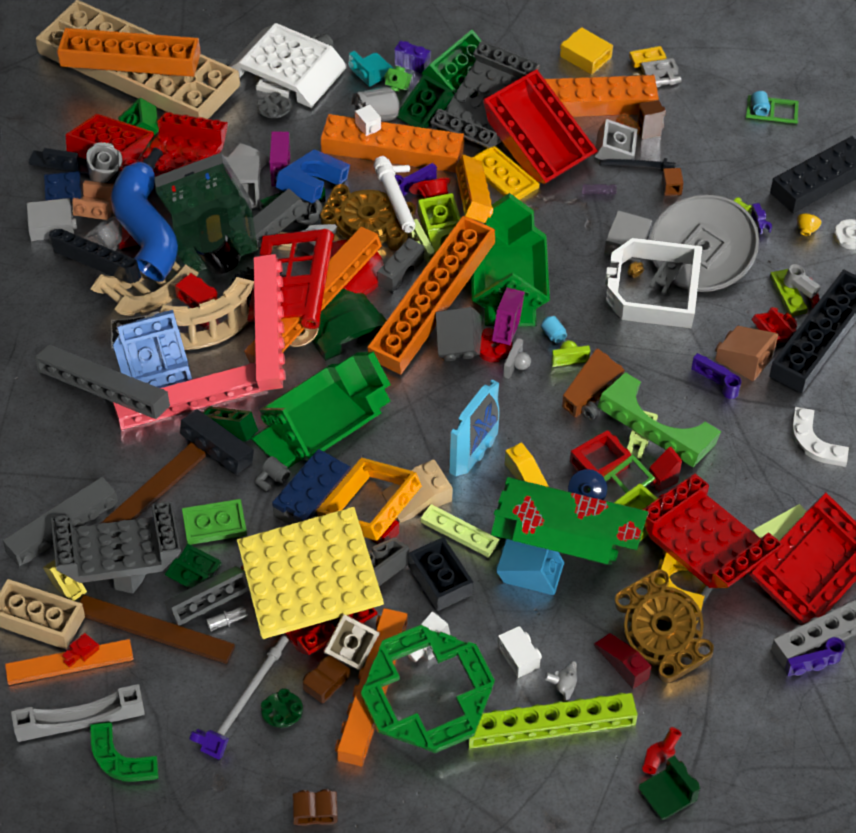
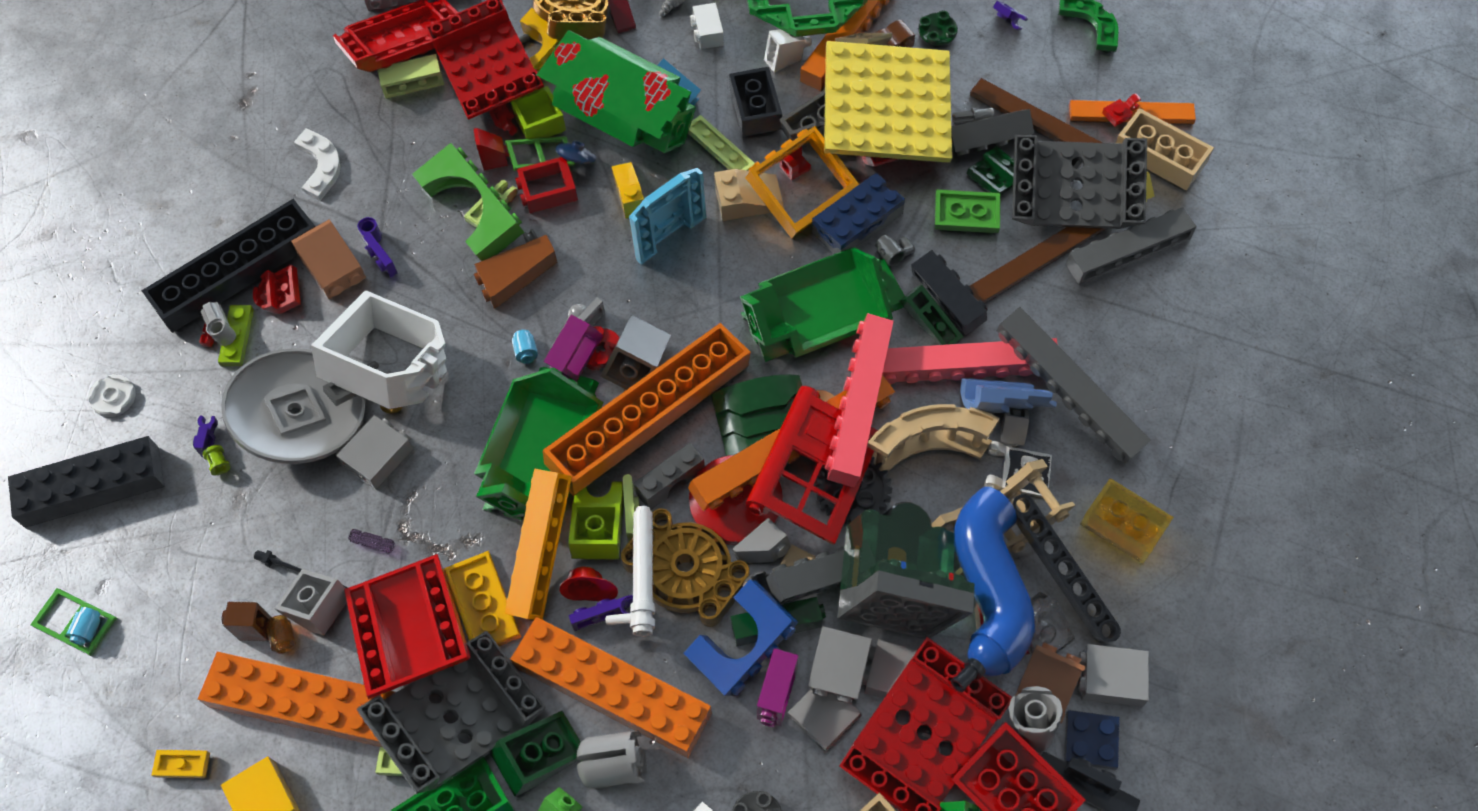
camera: 160 degrees left, 10 degrees up
light grey arch [11,684,145,742] -> none
red brick [175,273,218,328] -> none
light grey bar [216,636,289,736] -> none
white brick [355,105,381,136] -> none
lime tile [551,340,590,367] -> none
light grey plate [641,58,681,87] -> none
dark orange brick [662,168,684,196] -> none
yellow brick [797,213,822,236] -> none
none -> clear yellow brick [1080,478,1174,564]

